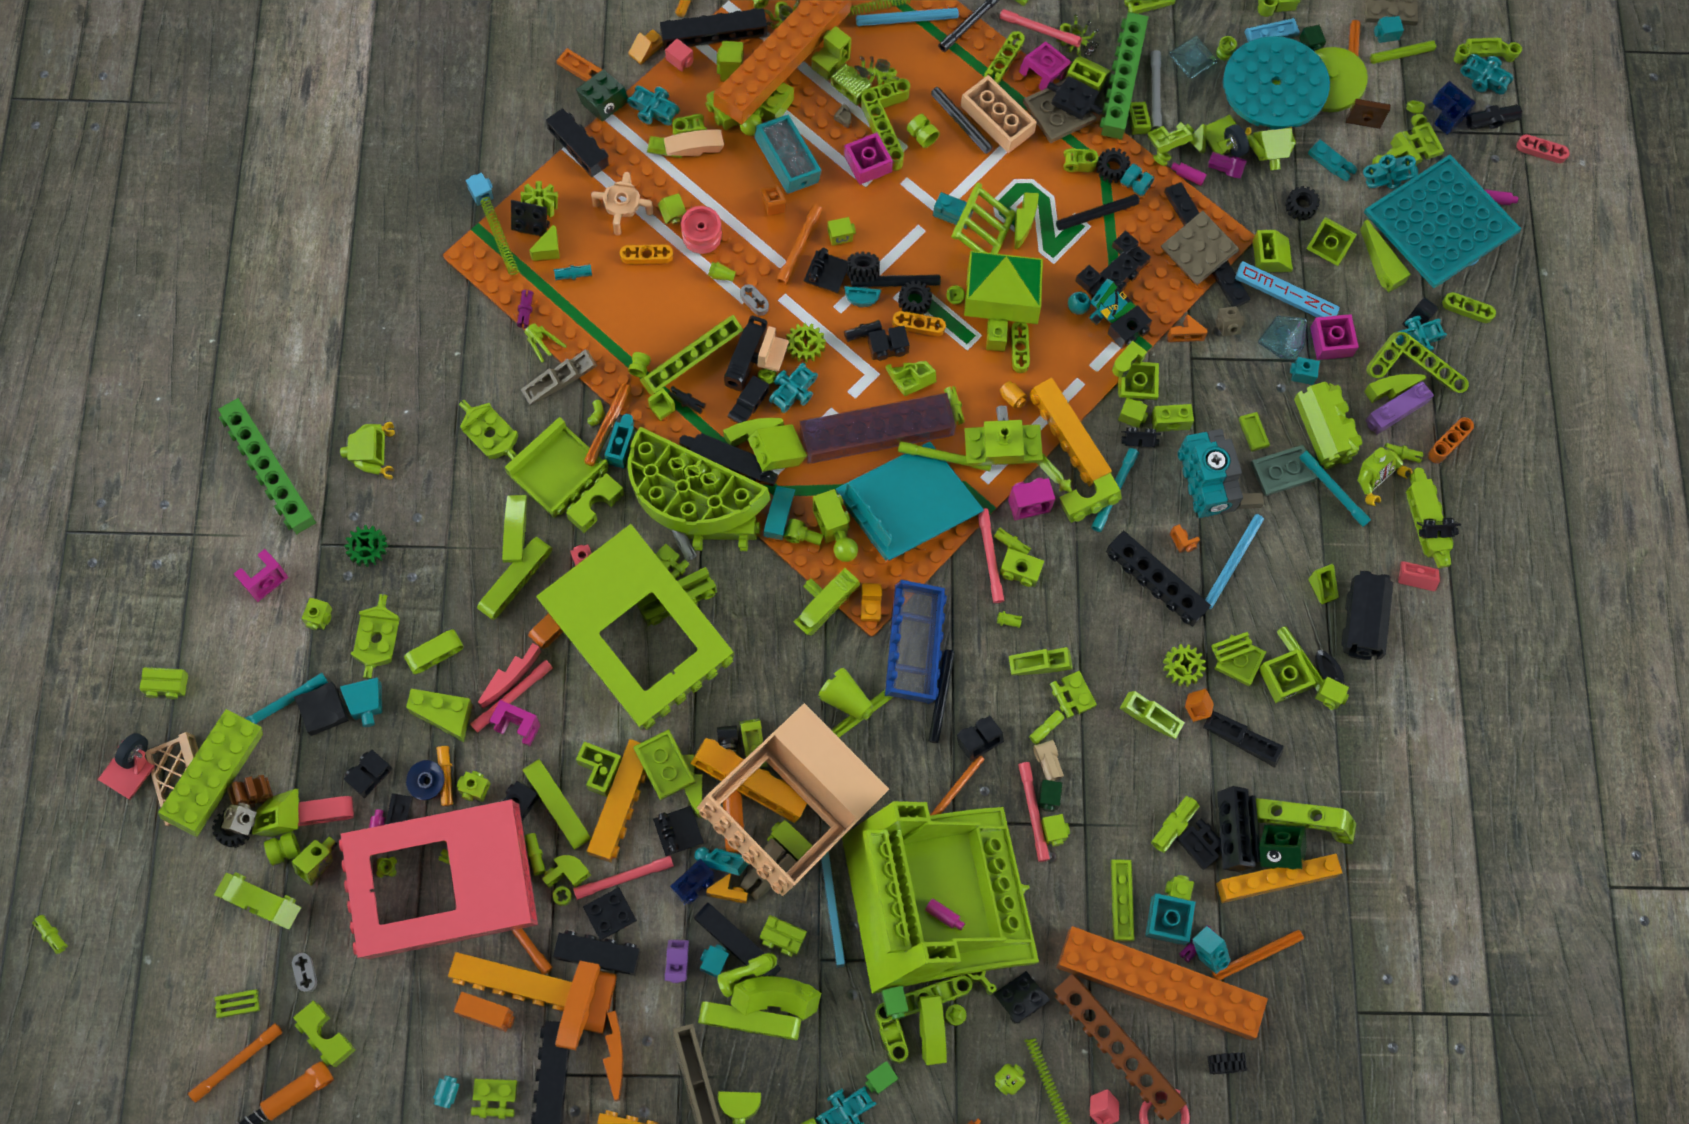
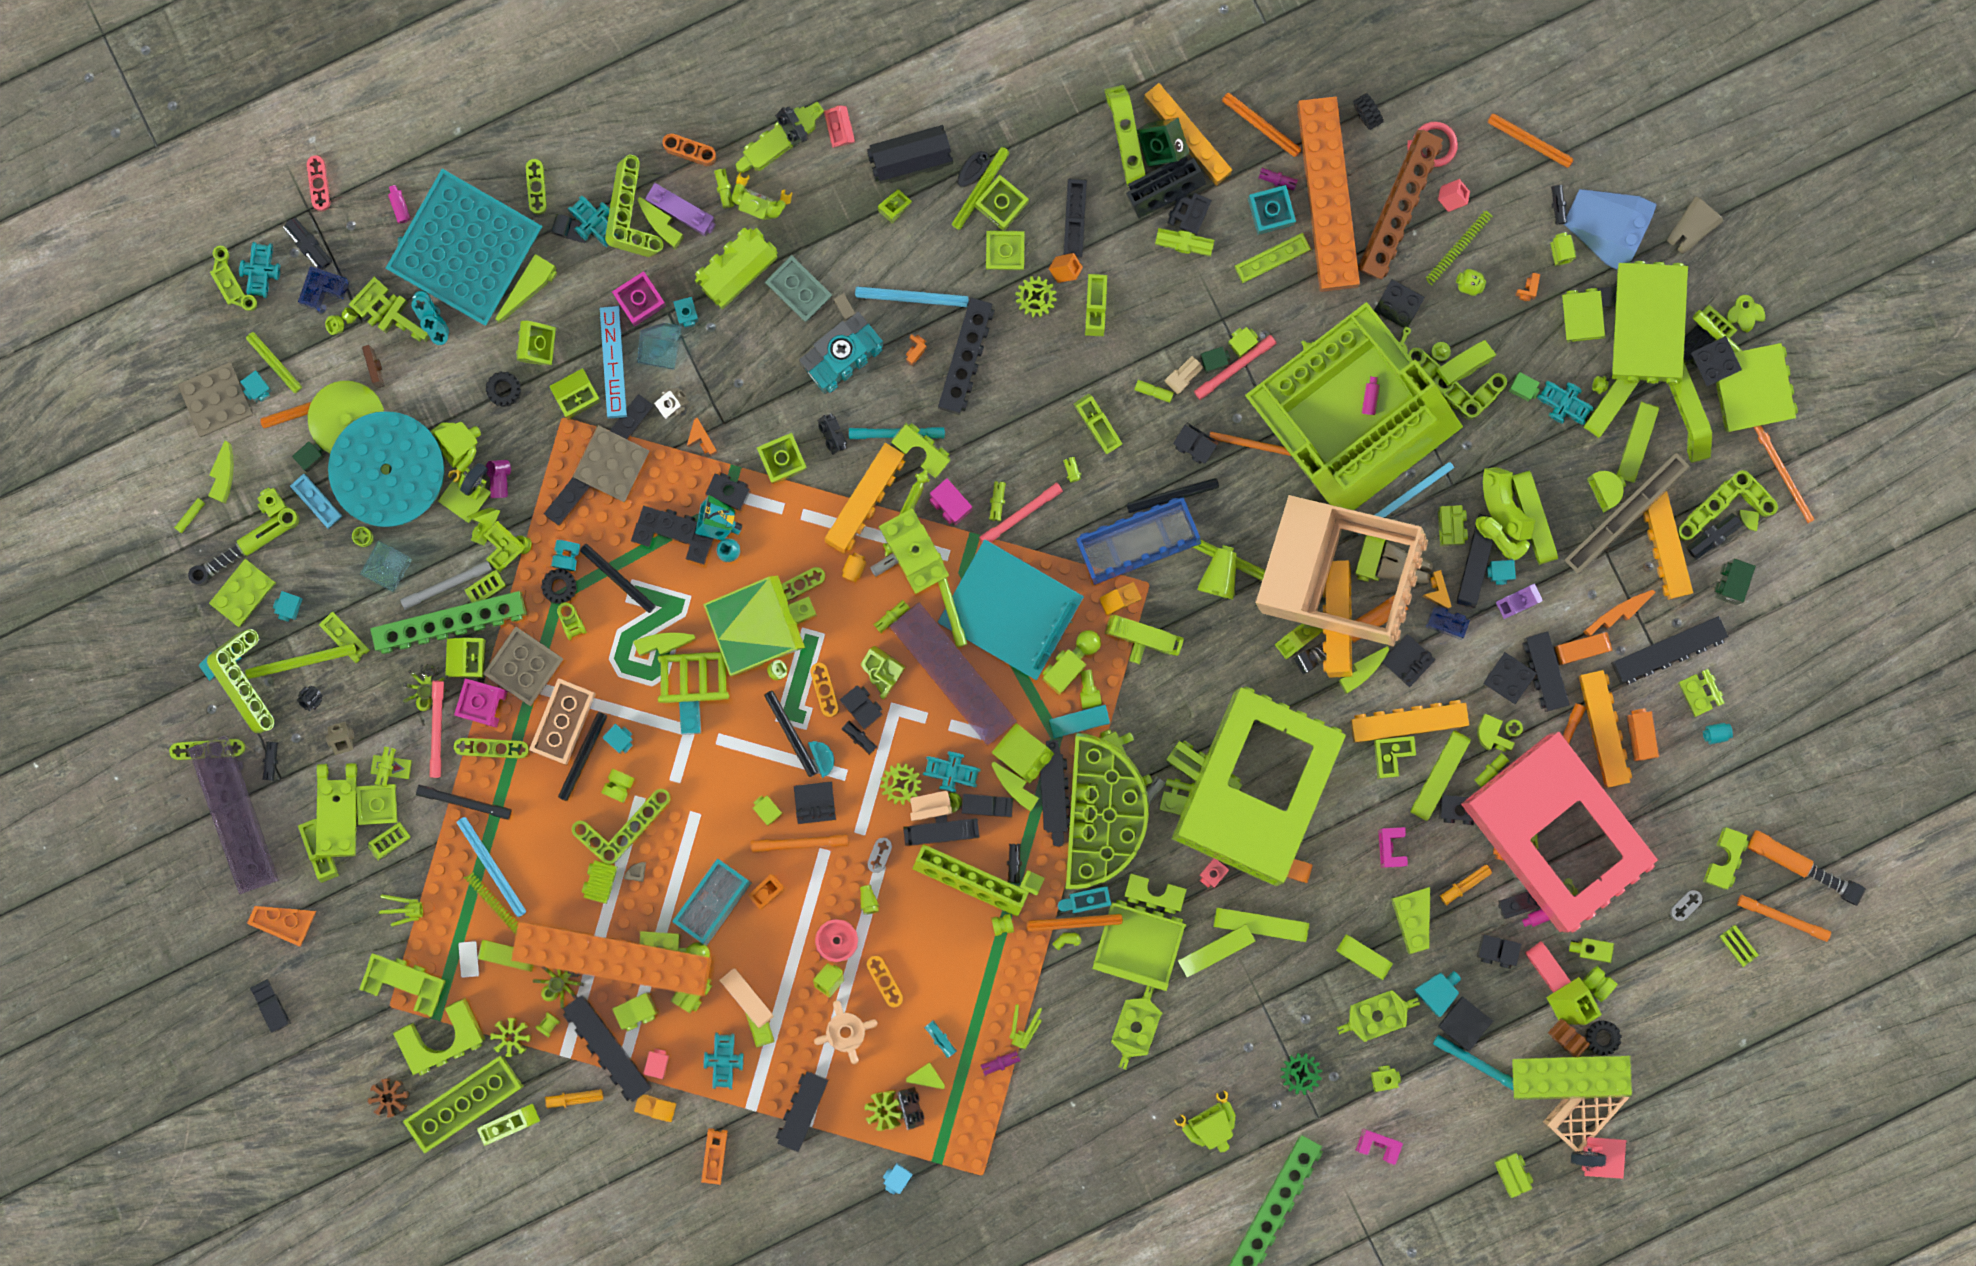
camera: 115 degrees left, 15 degrees up
lime pin [32,915,68,954] -> none
lime brick [214,872,301,930] -> none
dark tan brick [221,802,257,836] -> none
dark blue dish [406,760,445,800] -> none
lime brick [457,771,491,802] -> none
coral piece [470,660,553,733] -> none
coral slope [478,643,541,709] -> none
lime piece [480,197,519,275] -> none
dark tan slope [521,349,597,405] -> none
orange slope [555,961,600,1050] -> none
coral piece [573,855,674,900] -> none
dark green brick [576,69,628,122] -> none
lime tile [633,729,696,801] -> none
lime piece [673,114,707,135] -> none
teal plate [695,847,749,876] -> none
lime brick [811,26,851,81] -> none
dark pink brick [844,133,893,185] -> none
black tyre [847,251,880,283] -> none
animal [854,56,899,85] -> none
bright green brick [881,986,908,1020] -> none
black tyre [898,281,932,315] -> none
lime brick [999,548,1044,587] -> none
black plate [1047,76,1103,120] -> none
lime plate [1050,671,1097,719] -> none
lime leg [1112,341,1147,377] -> none
lime brick [1118,398,1149,428] -> none
lime brick [1151,404,1194,432] -> none
lime brick [1165,875,1194,900] -> none
dark pink cylinder [1171,162,1207,186] -> none
teal brick [1192,926,1231,974] -> none
lime tile [1211,632,1255,664] -> none
lime tile [1239,412,1270,452] -> none
teal piece [1298,450,1371,527] -> none
teal hinge [1308,139,1357,181] -> none
lime brick [1315,677,1349,709] -> none
none -> teal brick [602,724,633,754]

